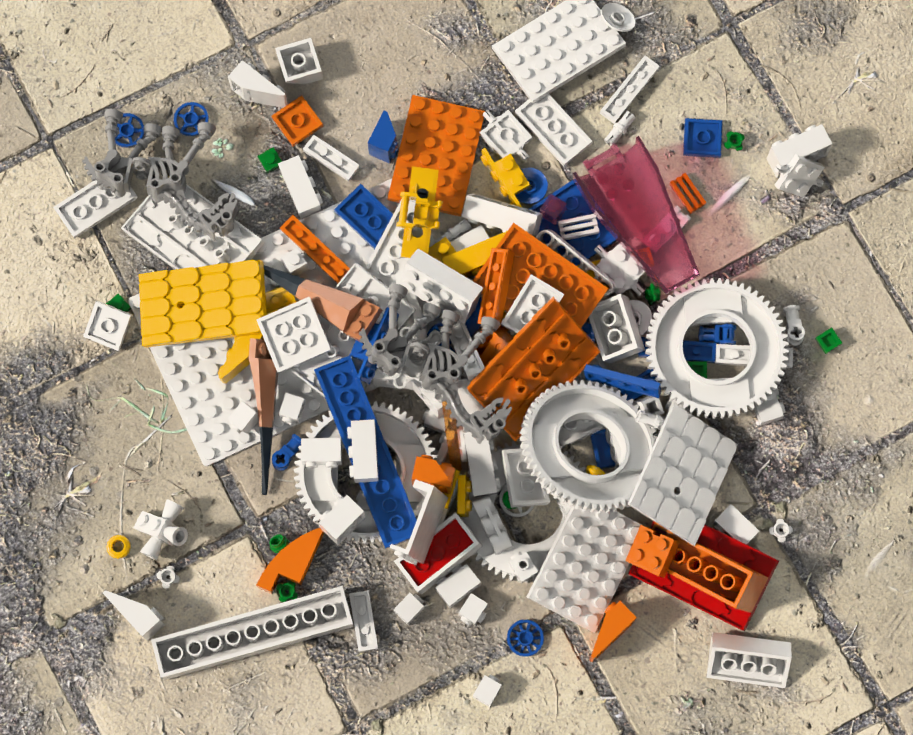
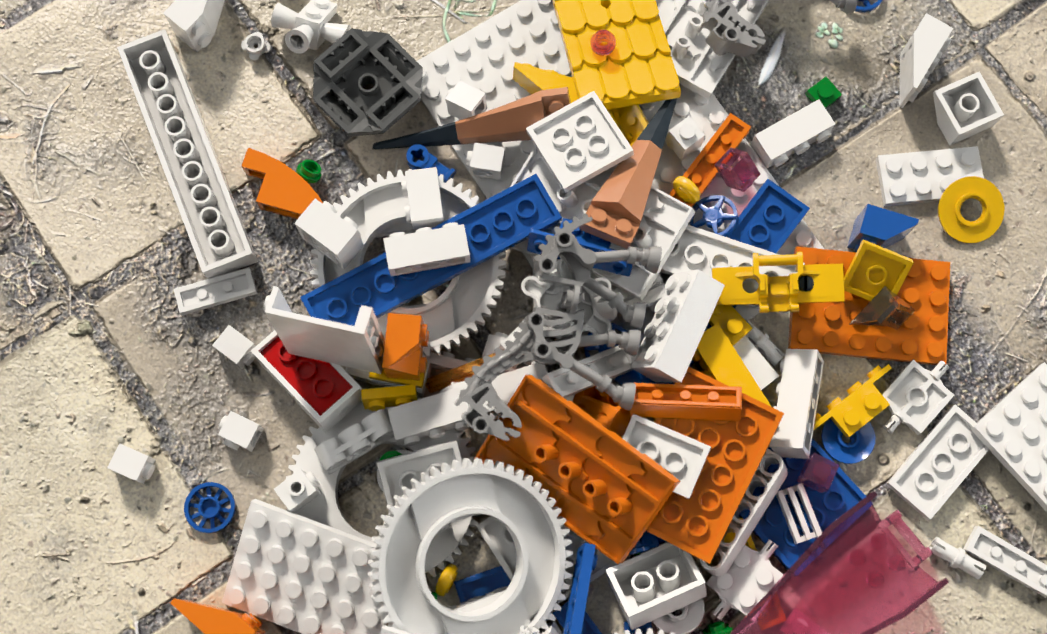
camera: 80 degrees right, 0 degrees up
orange plate [271,95,324,147] -> none
green plate [276,581,298,603] -> none
white plate [303,135,360,182] -> none
white brick [435,564,481,608] -> none
none -> dark grey piece [313,28,423,137]
none -> plate [590,30,616,55]
none -> yellow piece [673,176,701,204]
none -> wheel [689,195,738,237]
none -> clear pink brick [714,147,761,192]
none -> yellow hinge [844,240,914,309]
none -> clear smoke slope [849,286,916,330]
none -> white plate [876,146,984,207]
none -> yellow piece [938,176,1005,243]

